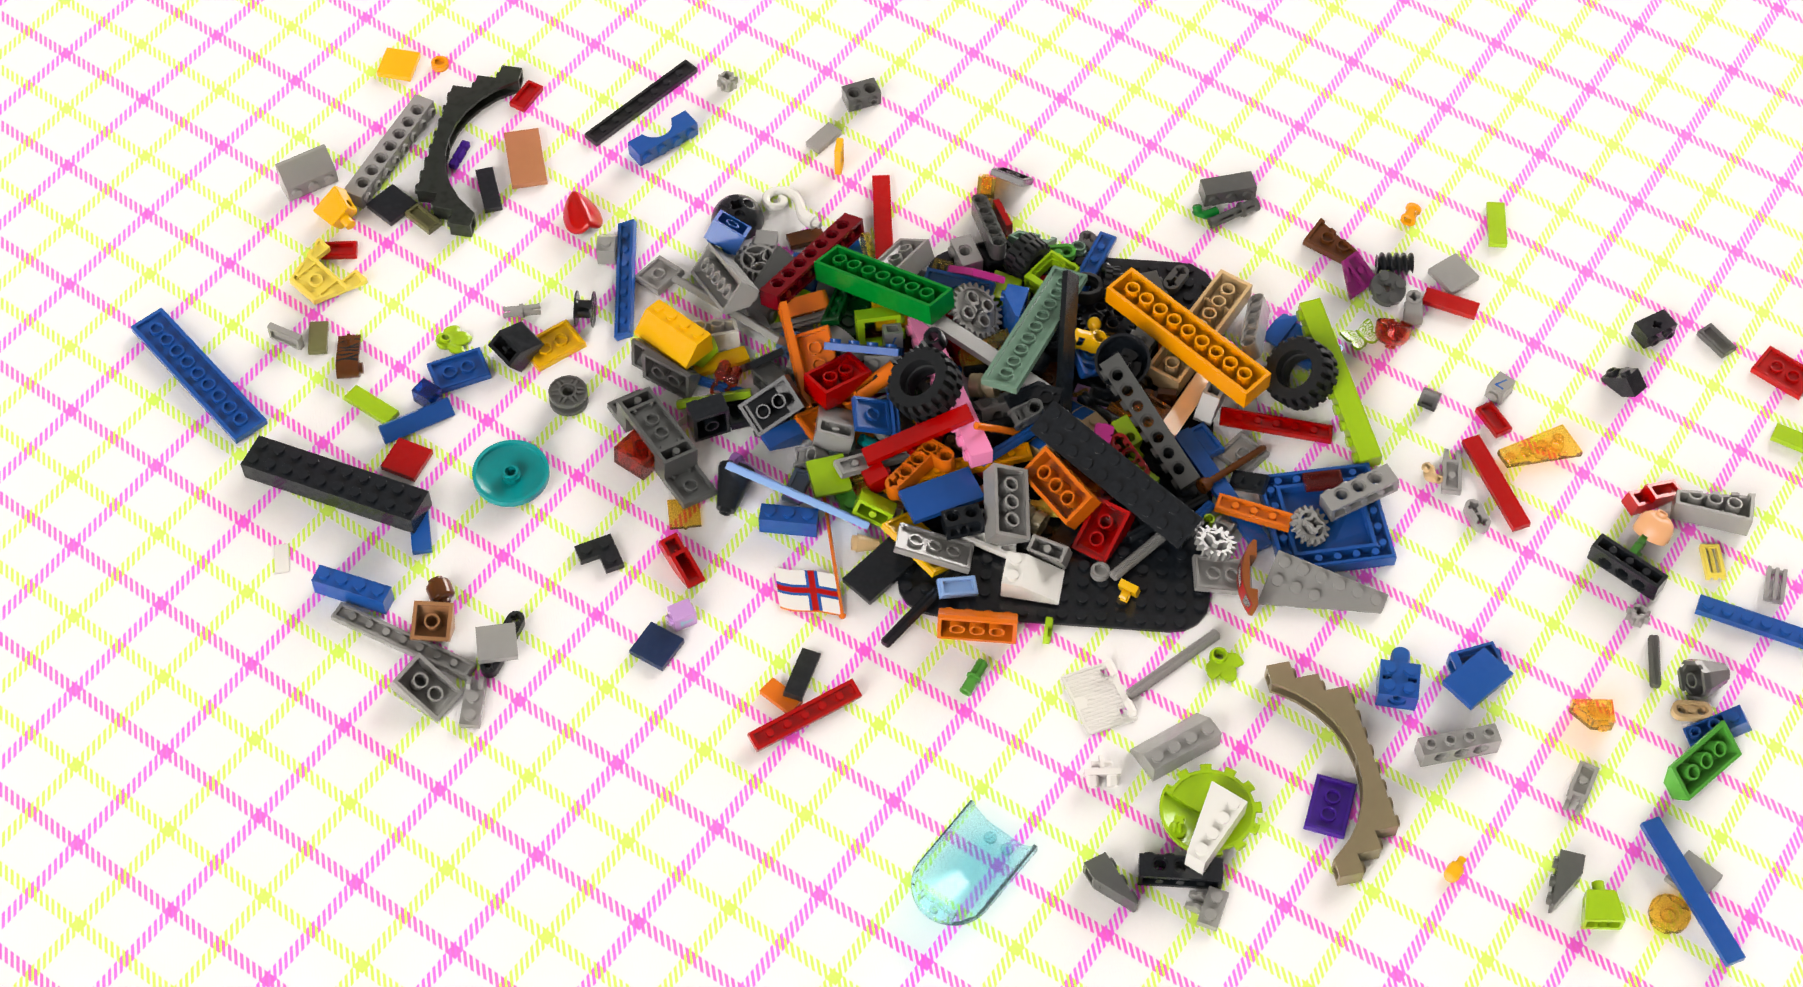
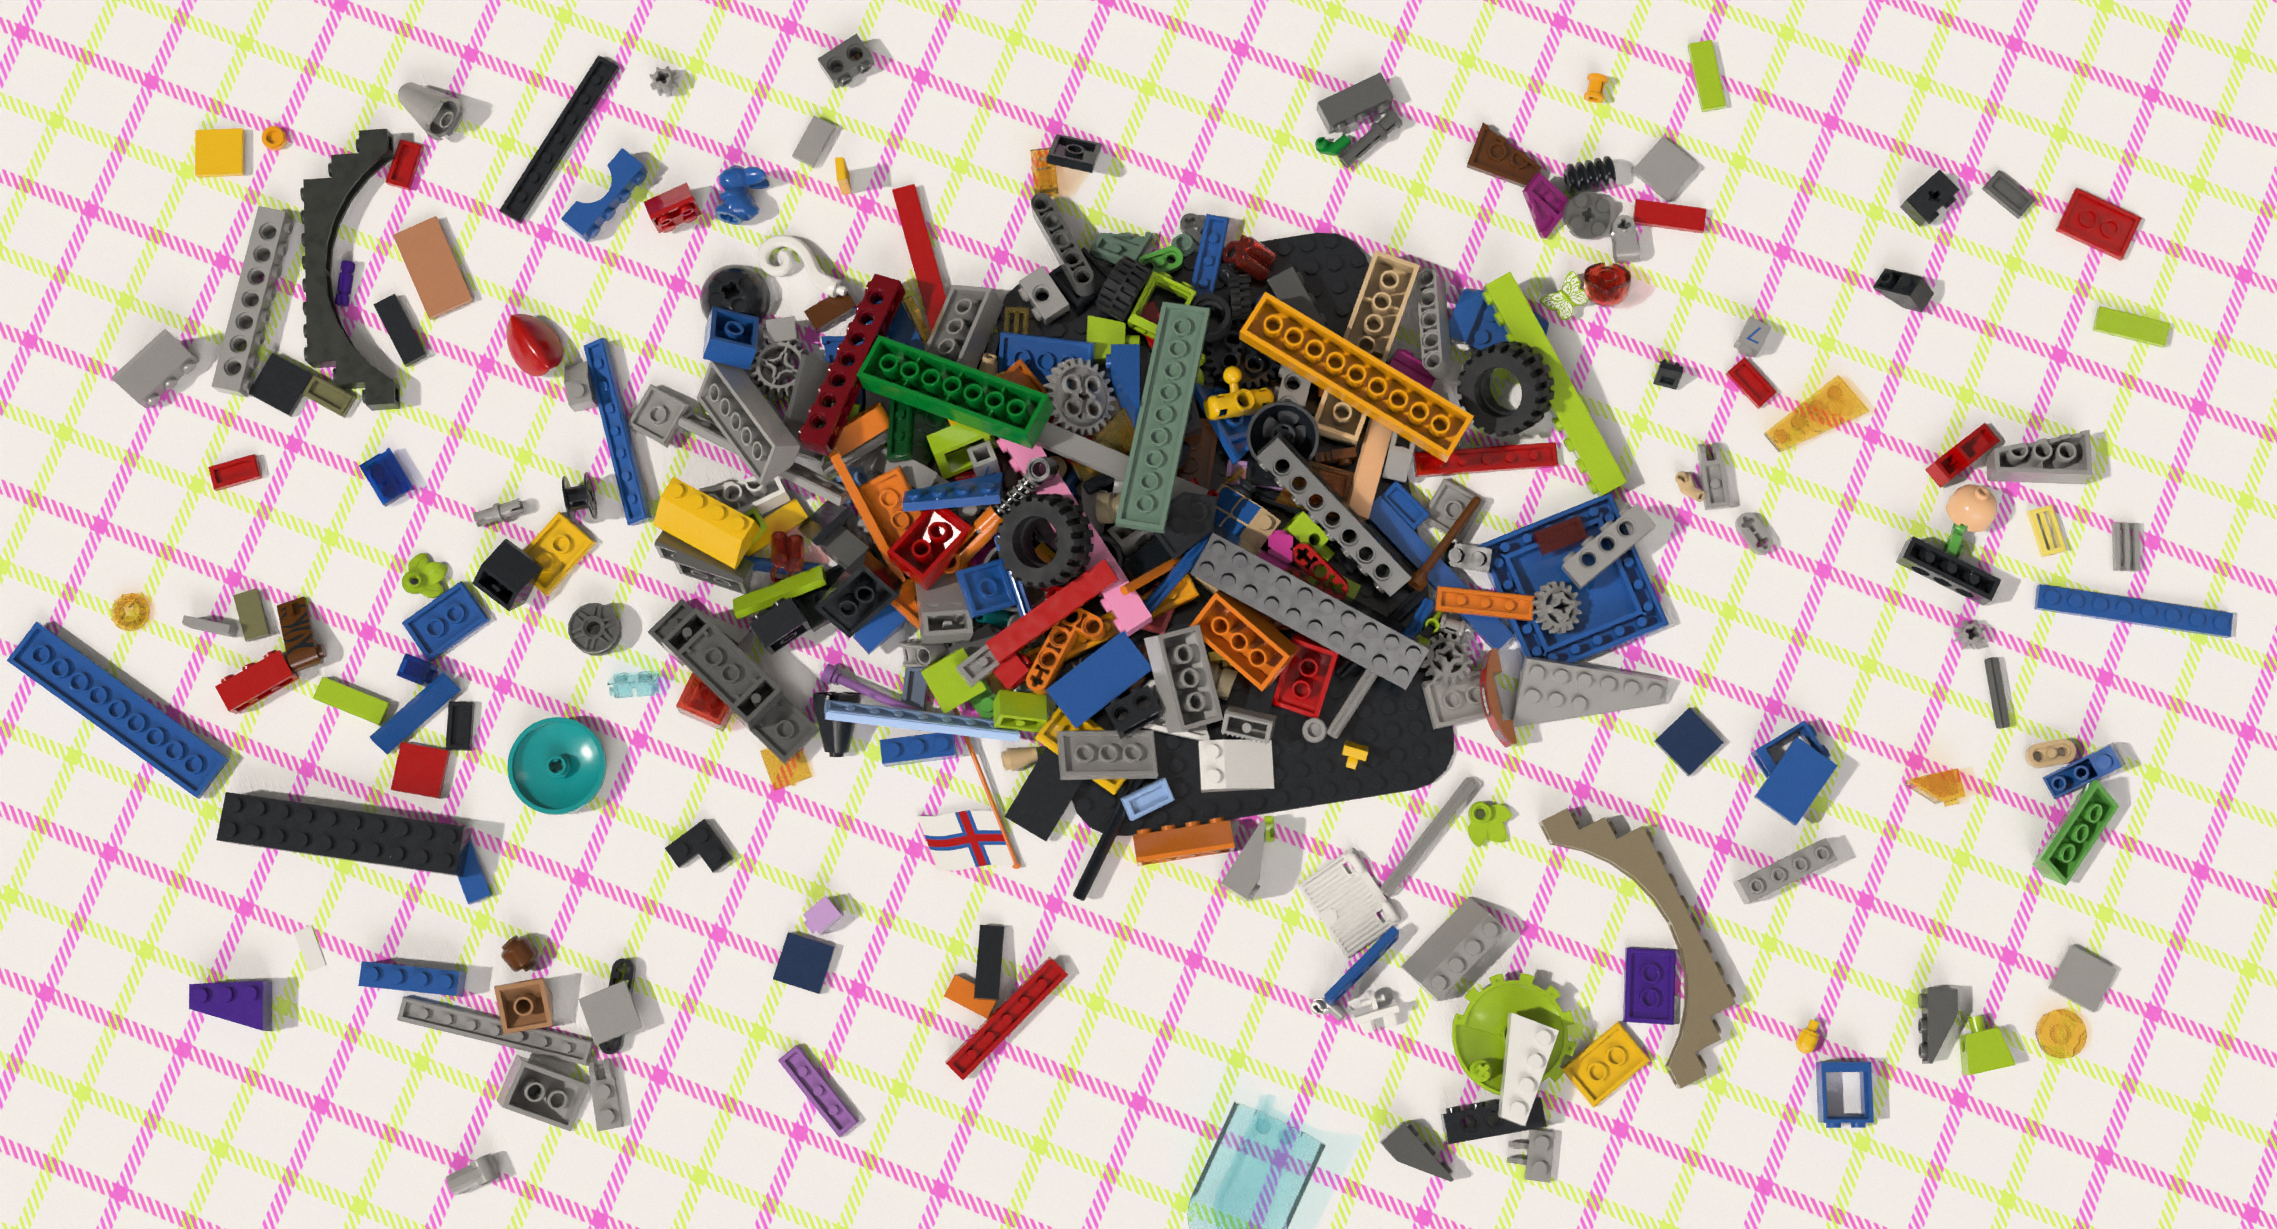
camera: 10 degrees left, 25 degrees up
light yellow wing [289,238,368,305] -> none
yellow torso [313,186,357,230] -> none
red slope [658,532,706,589] -> none
dark pink tile [947,265,1006,284] -> none
bright green axle [959,658,988,696] -> none
red tile [992,198,1013,237] -> none
dark grey piece [1007,398,1045,431] -> none
black tile [1056,270,1079,414] -> none
dark grey beam [1163,265,1189,295] -> none
blue brick [1375,647,1421,711] -> none
red tile [1461,435,1531,532] -> none
light grey hinge [1562,760,1600,816] -> none
blue tile [1640,816,1746,967] -> none
dark grey cone [1677,659,1730,701] -> none
none -> clear yellow gear [109,593,150,631]
none -> dark purple wedge [189,981,272,1031]
none -> red brick [215,650,300,714]
none -> clear blue plate [359,448,415,507]
none -> light grey cone [398,82,463,141]
none -> black tile [445,701,475,751]
none -> light grey piece [446,1153,501,1196]
none -> clear light blue hinge [607,671,659,698]
none -> red slope [644,182,702,233]
none -> blue animal [714,165,770,225]
none -> medium lavender tile [778,1045,859,1138]
none -> light grey slope [1220,821,1265,902]
none -> clear red piece [1222,235,1275,281]
none -> light grey arm [1310,998,1348,1022]
none -> blue tile [1324,925,1399,1006]
none -> yellow tile [1561,1022,1650,1108]
none -> dark blue tile [1654,707,1724,776]
none -> blue window [1816,1062,1874,1128]

